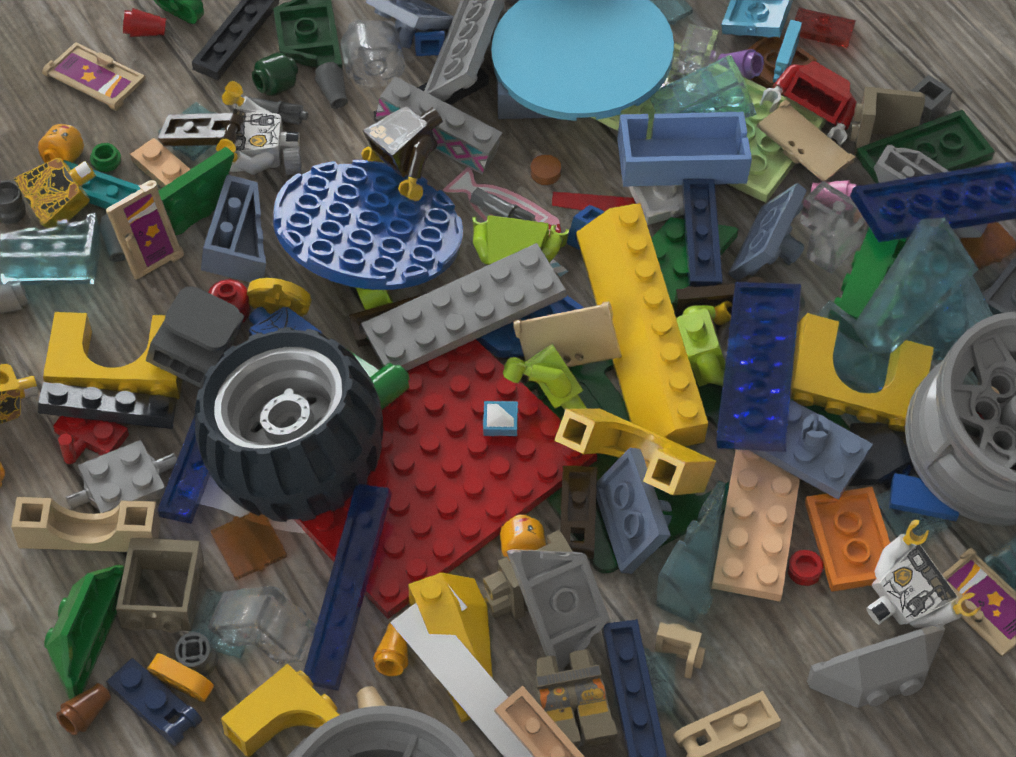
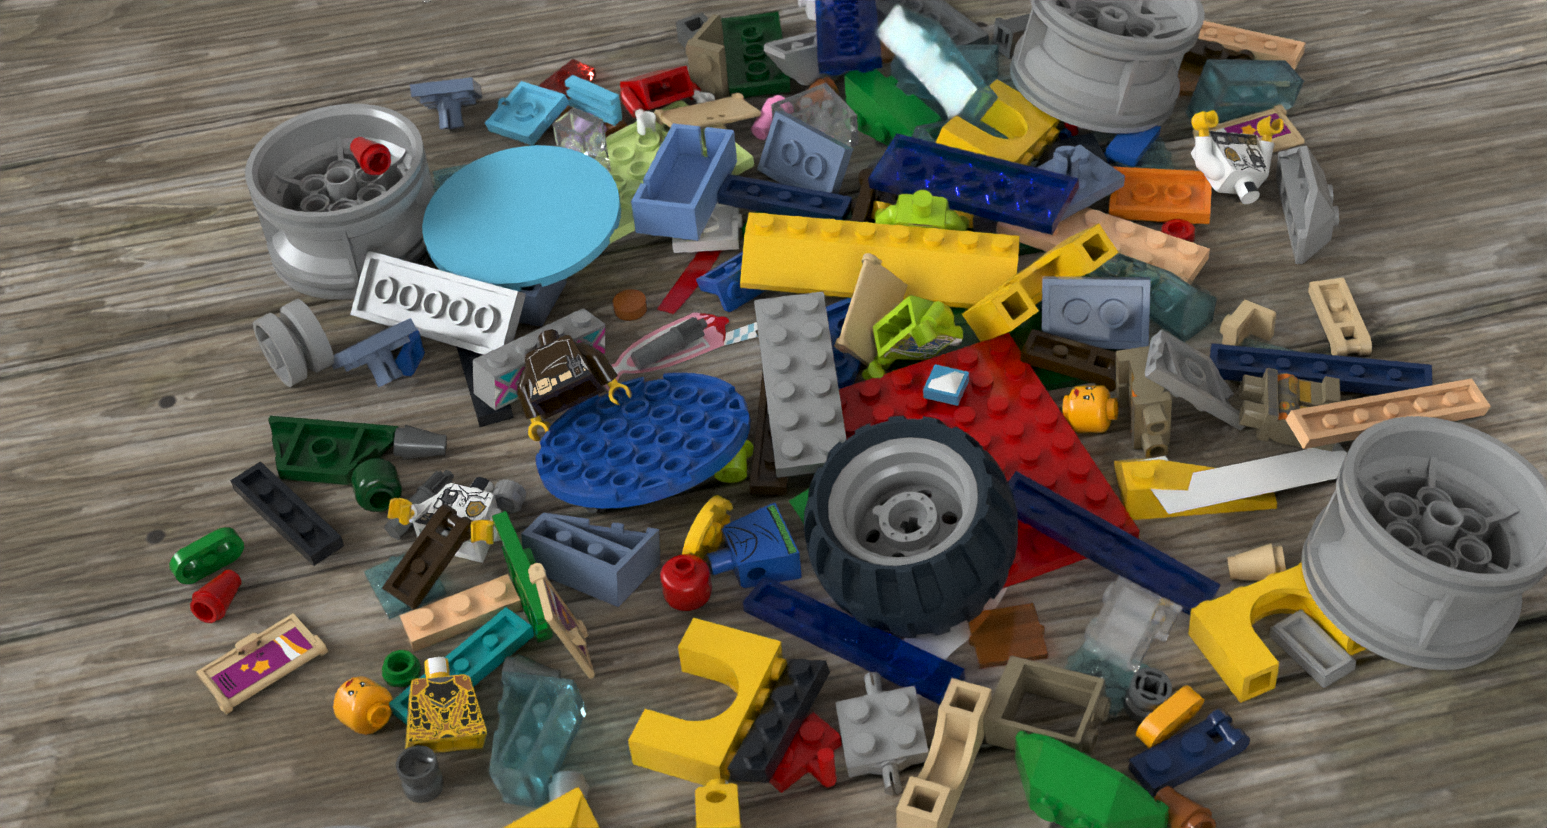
camera: 65 degrees left, 10 degrees down
dark grey brick [146,286,245,388] -> none
clear brick [340,20,405,88] -> none
light orange cone [373,623,408,676] -> none
lime torso [472,215,569,265] -> none
clear light blue wedge [649,55,757,118] -> none

